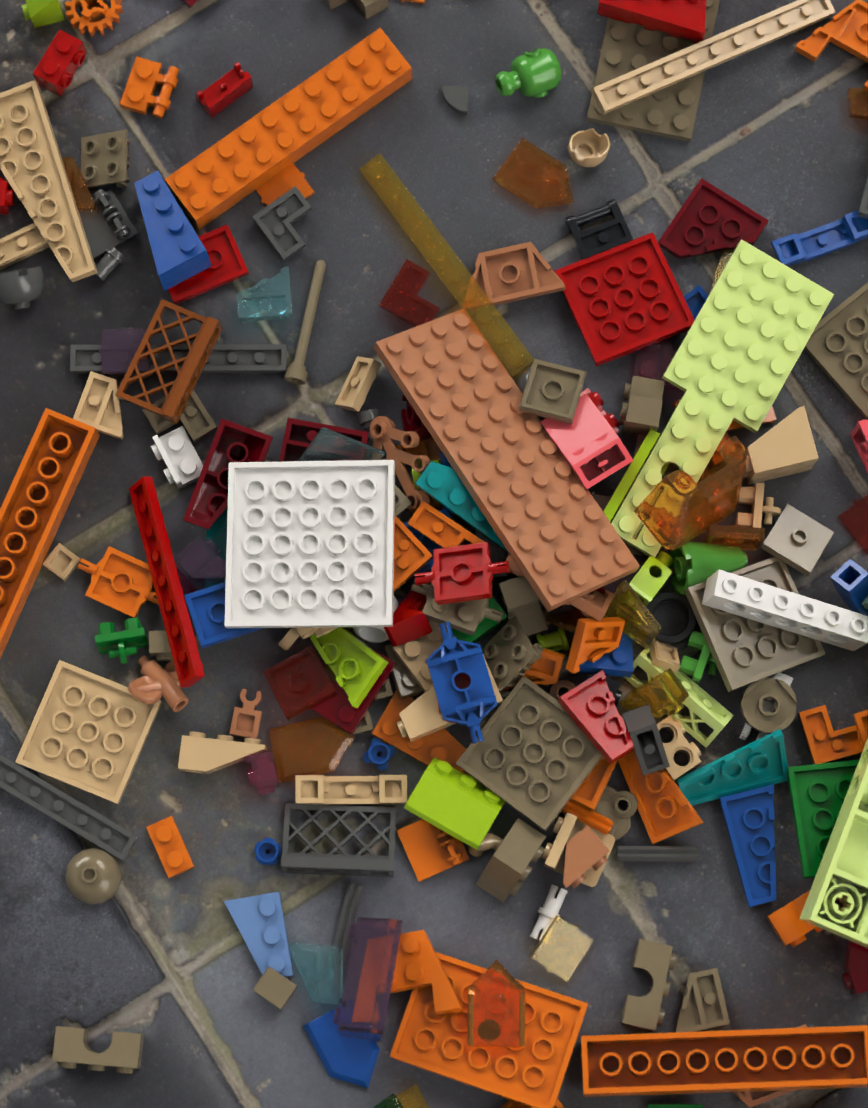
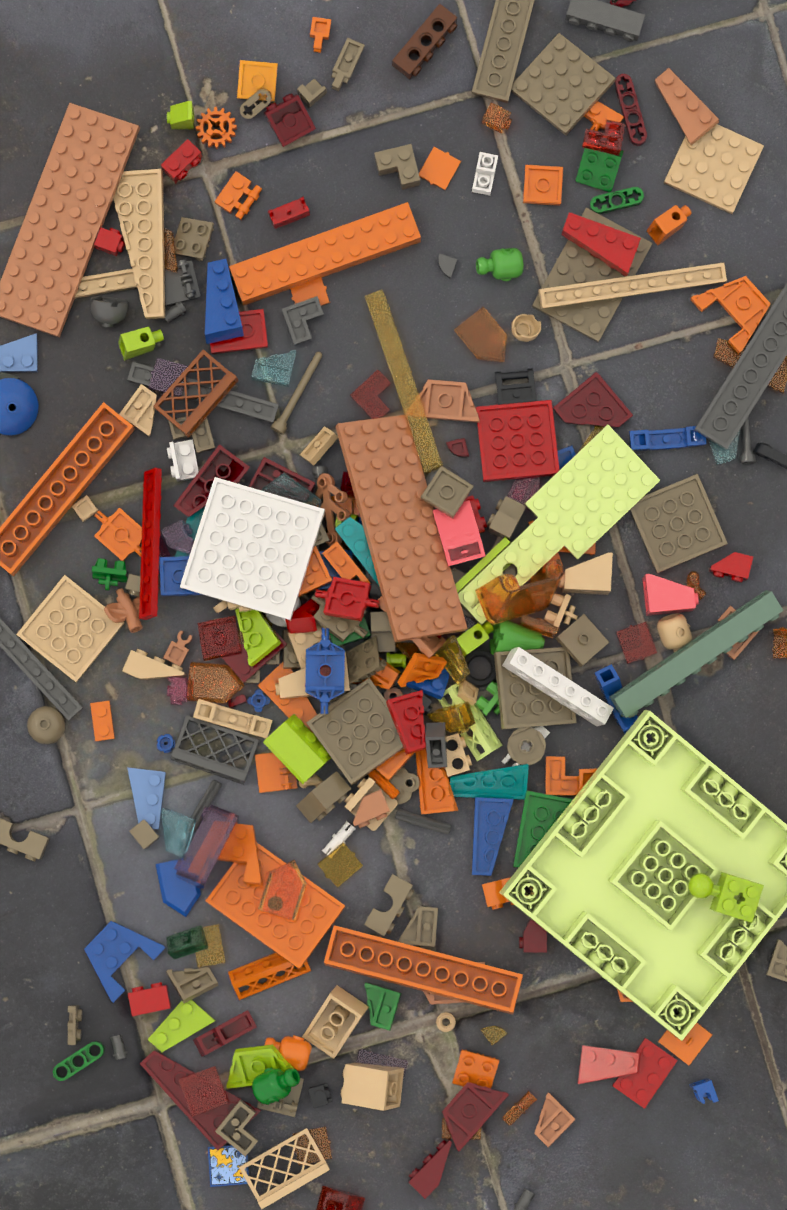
camera: 15 degrees right, 5 degrees up
none -> lime torso [118,327,164,361]
none -> dark red tile [227,694,247,708]
none -> dark red tile [446,438,469,457]

